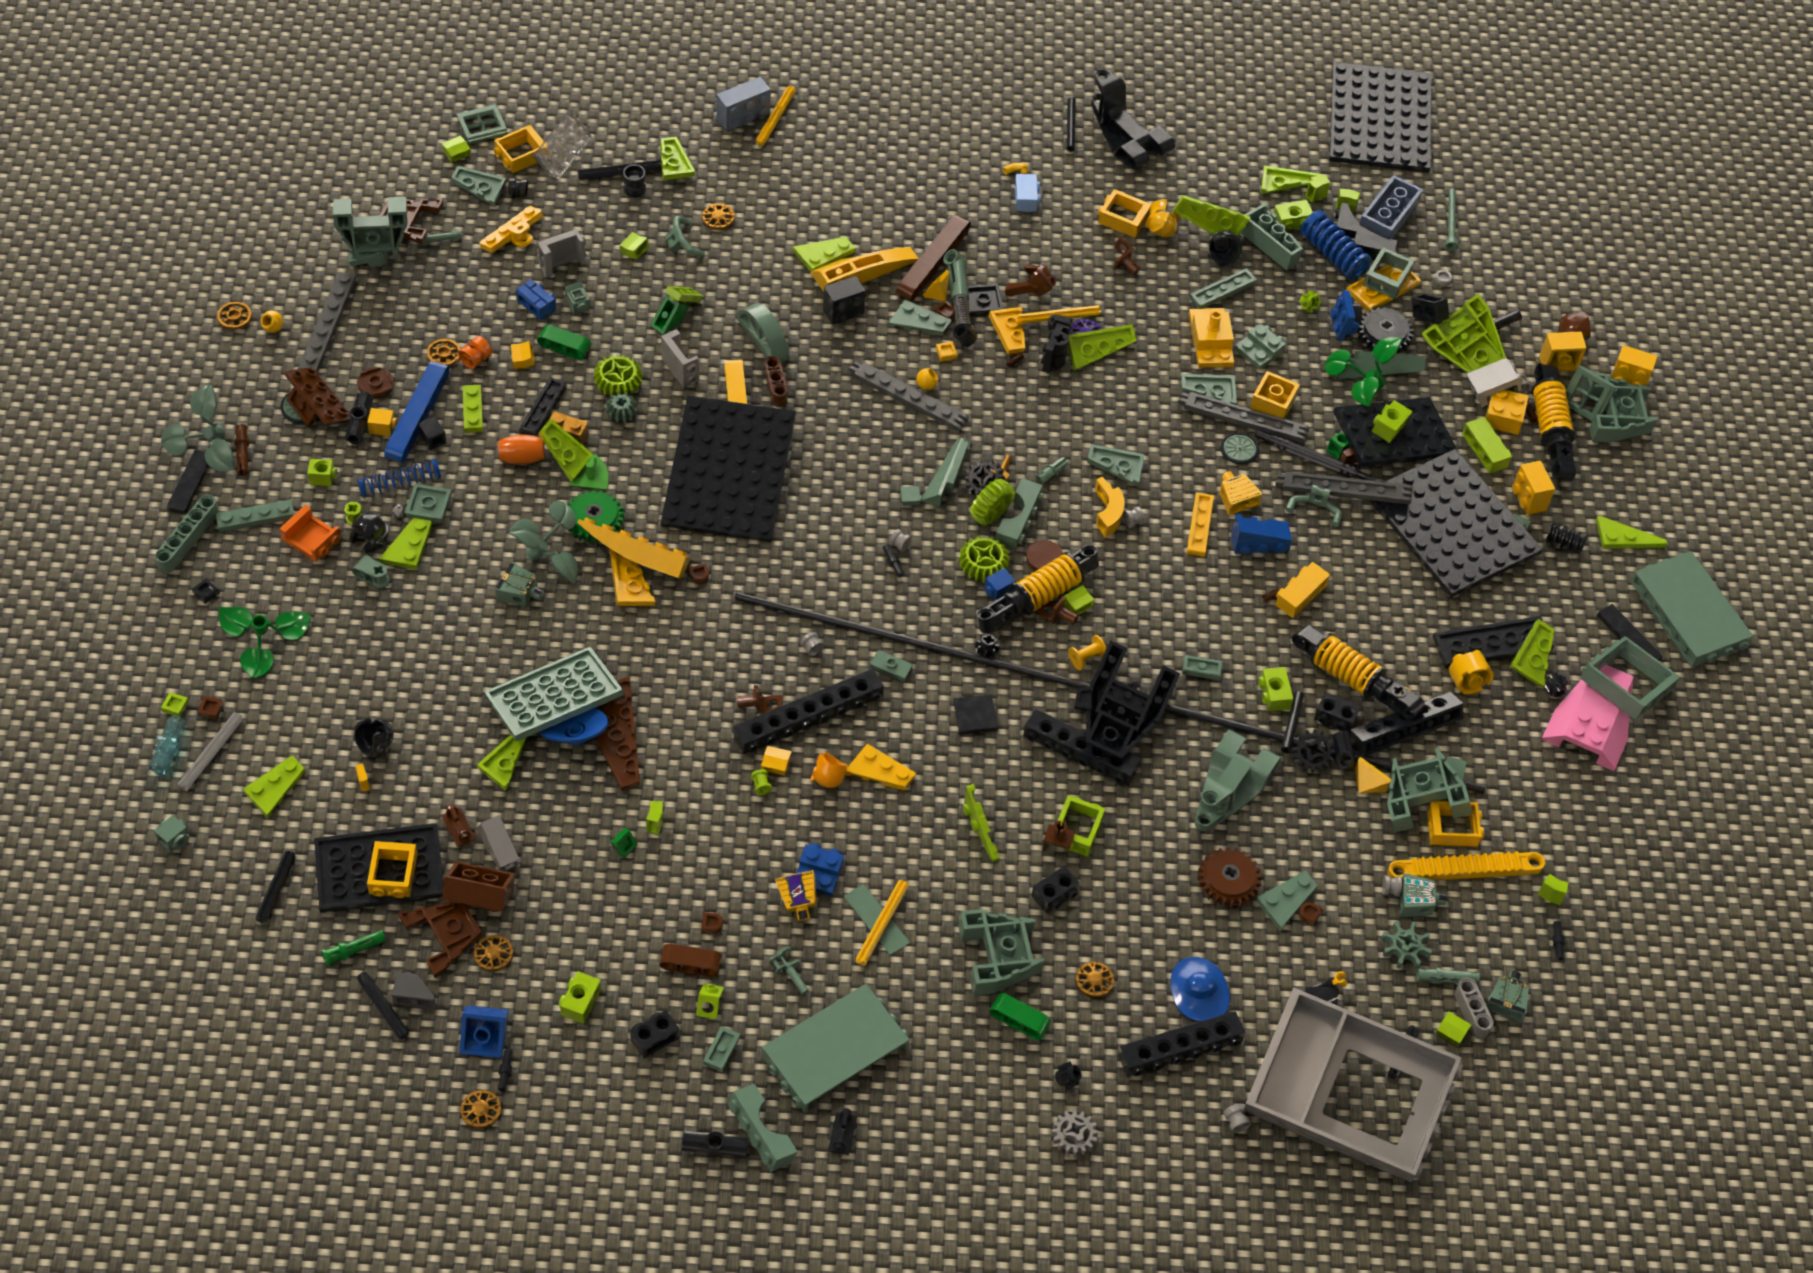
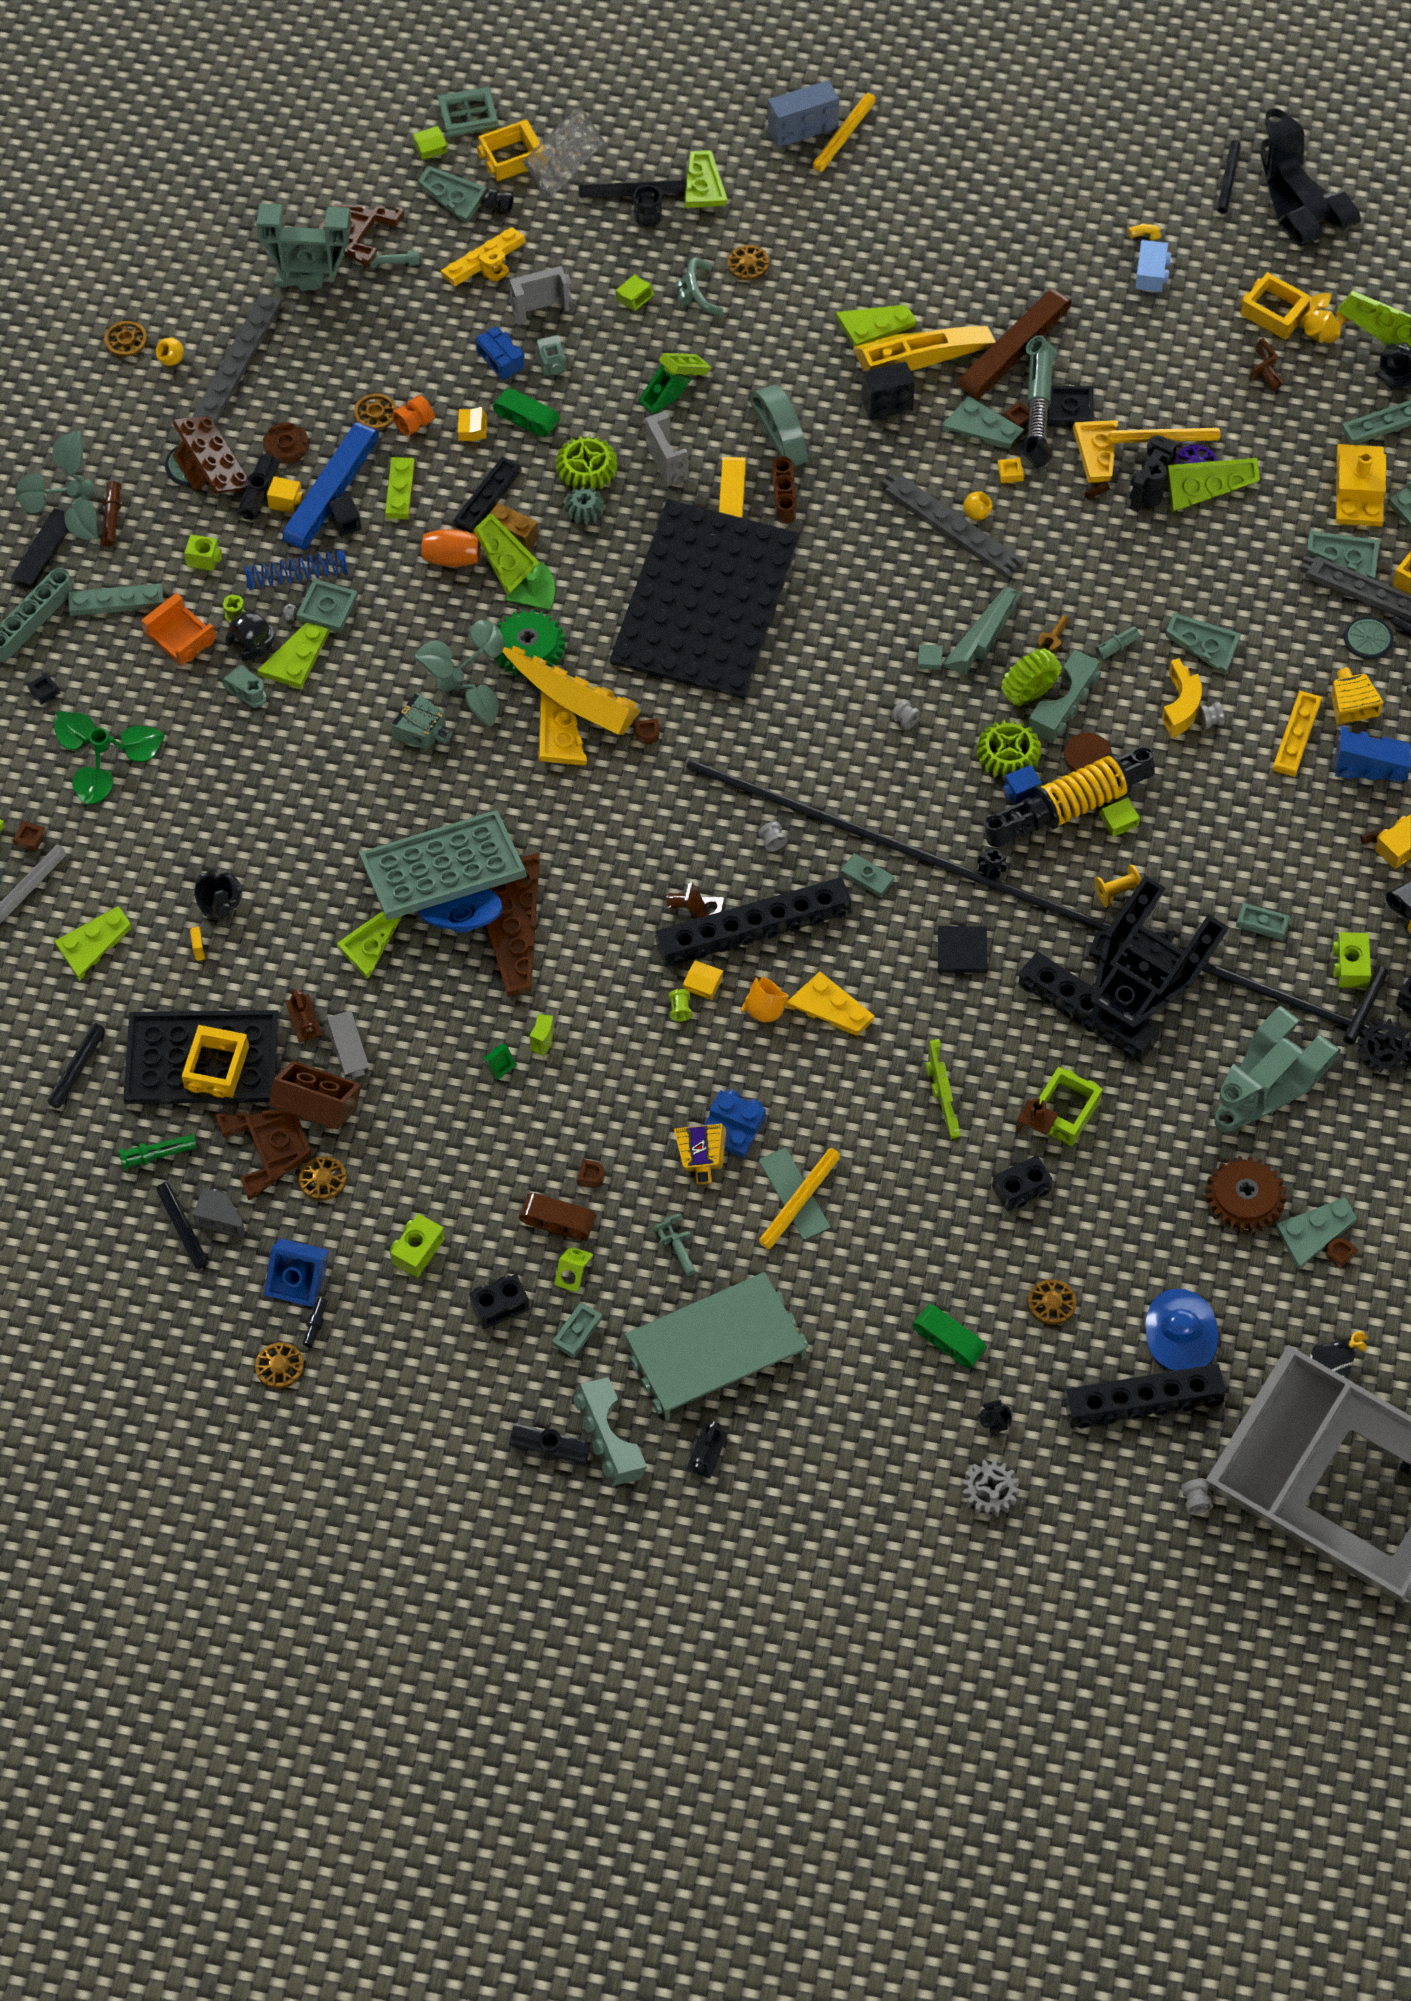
camera: 15 degrees right, 5 degrees up
black bar [883,544,904,578] -> none
yellow slope [923,270,950,302] -> none
sand green wedge [957,909,1045,996] -> none
black gear [964,458,1005,496] -> none
reddish brown piece [1005,264,1057,297] -> none
reddish brown bracket [1036,596,1079,625] -> none

